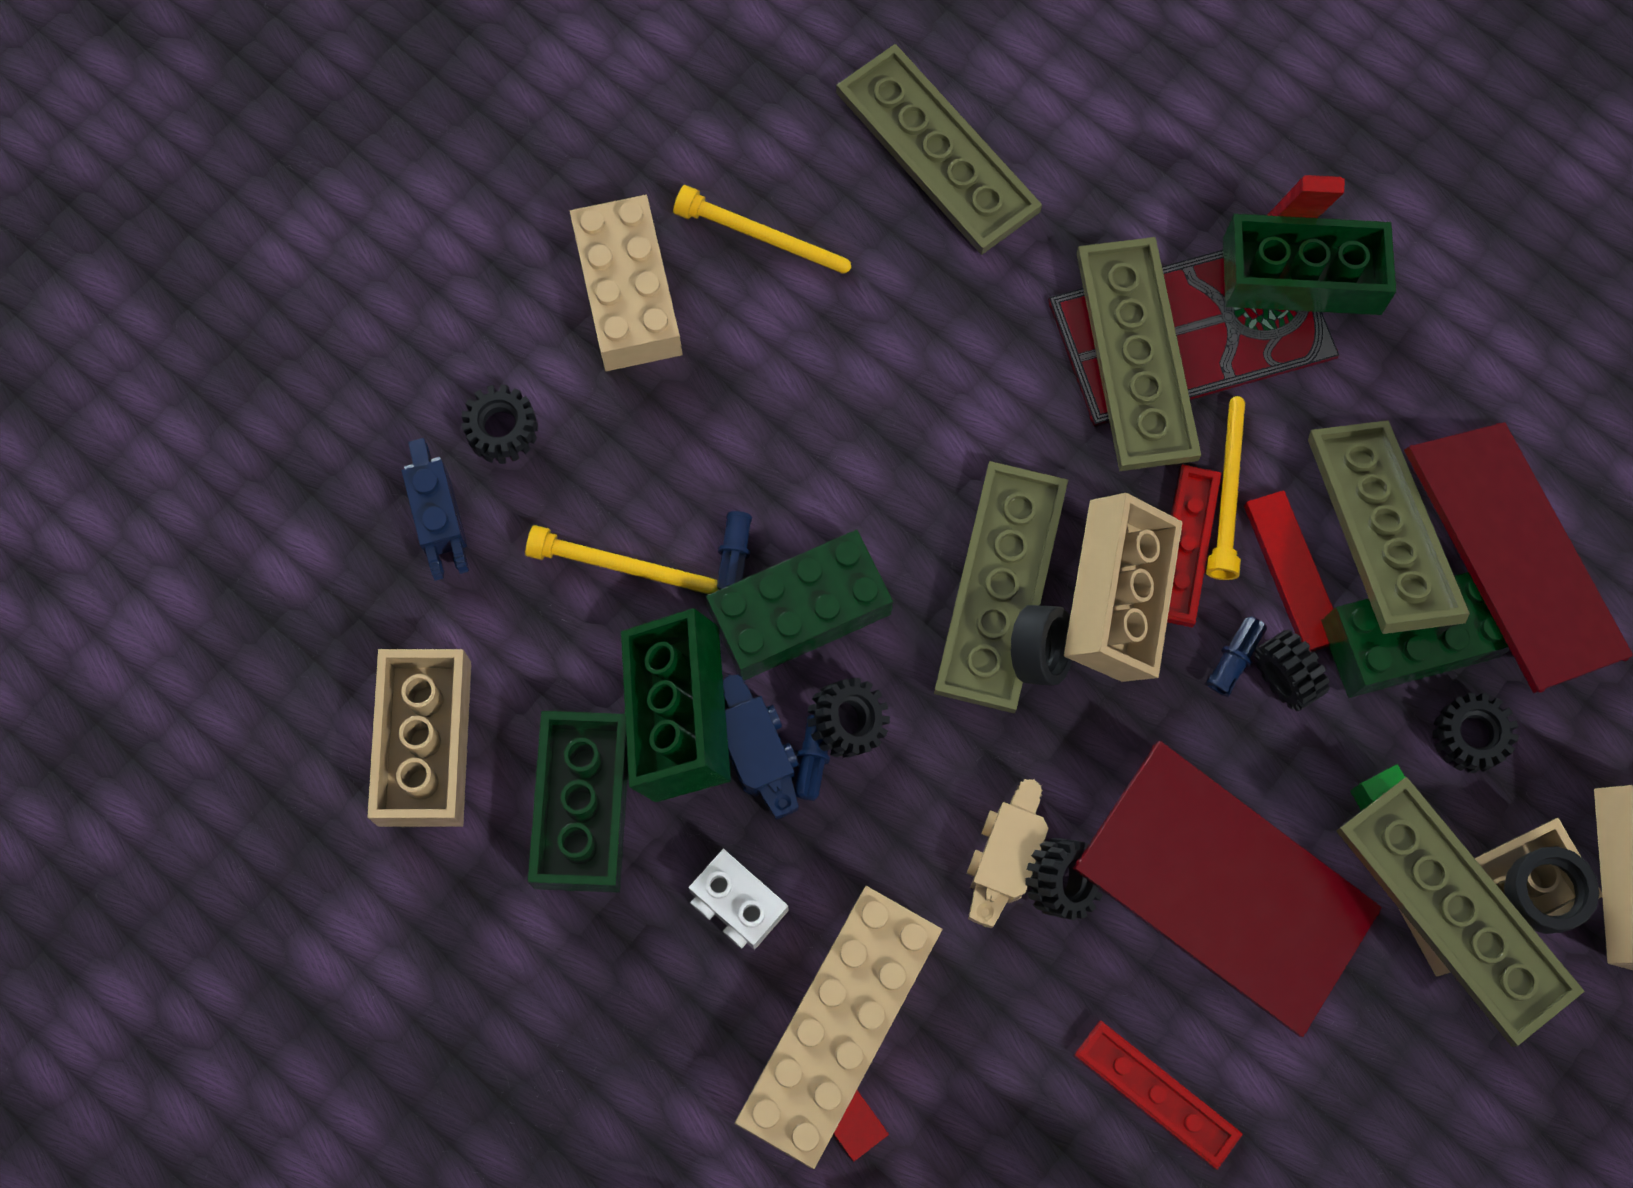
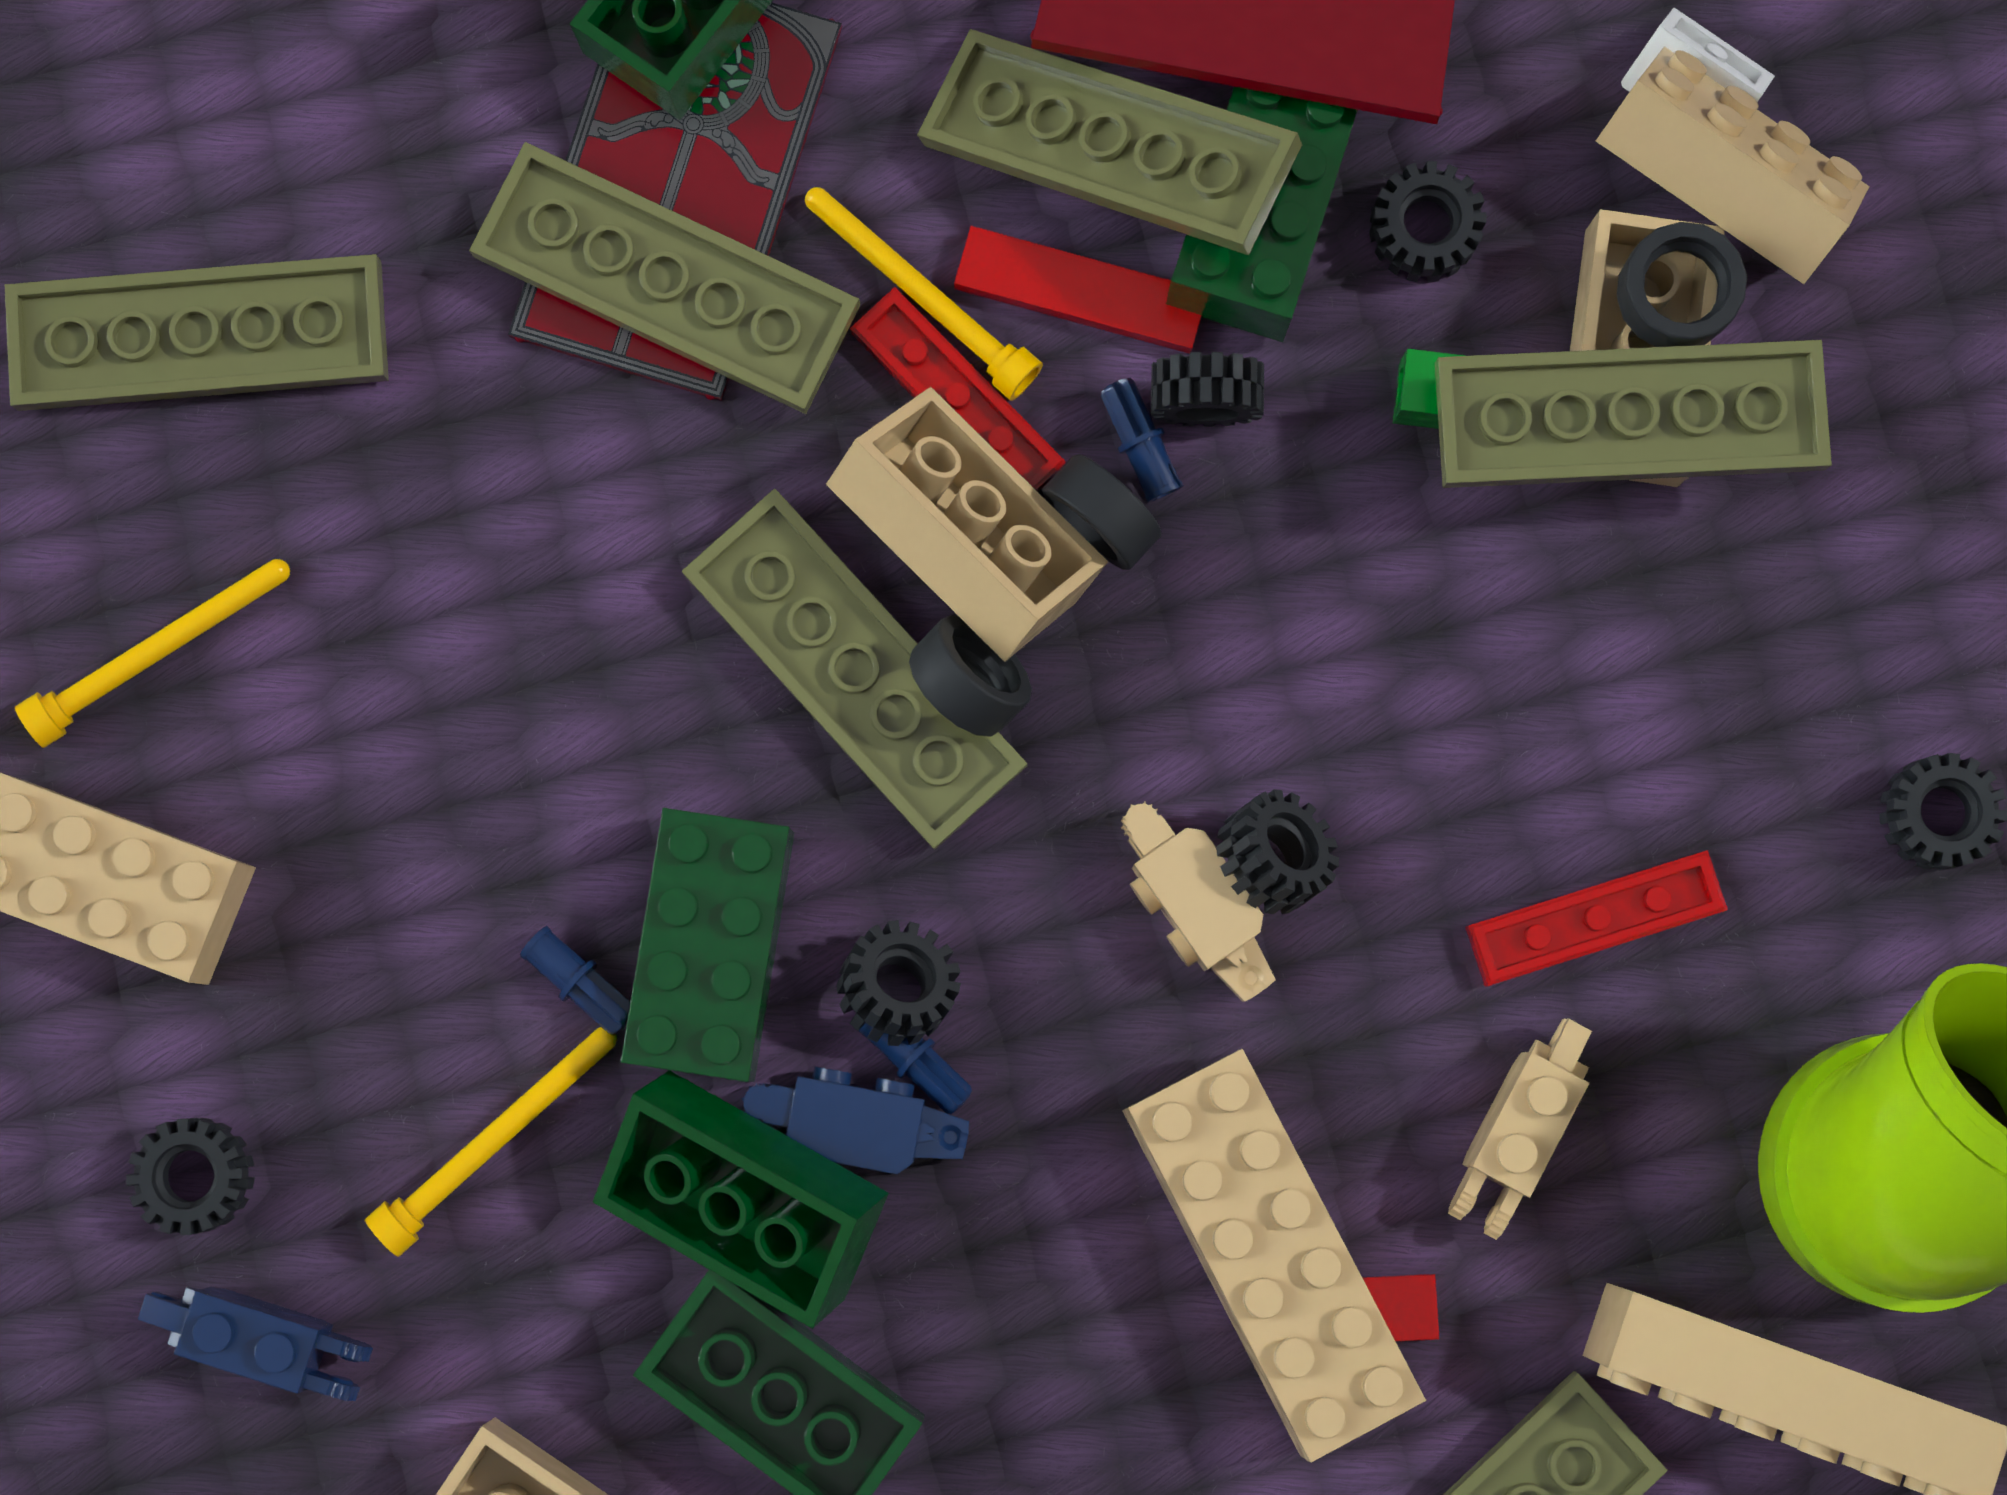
camera: 55 degrees left, 10 degrees up
white brick [689,849,789,950] -> none
dark red piece [1073,741,1382,1037] -> none
none -> black tyre [1042,454,1162,570]
none -> tan hinge [1448,1018,1592,1240]

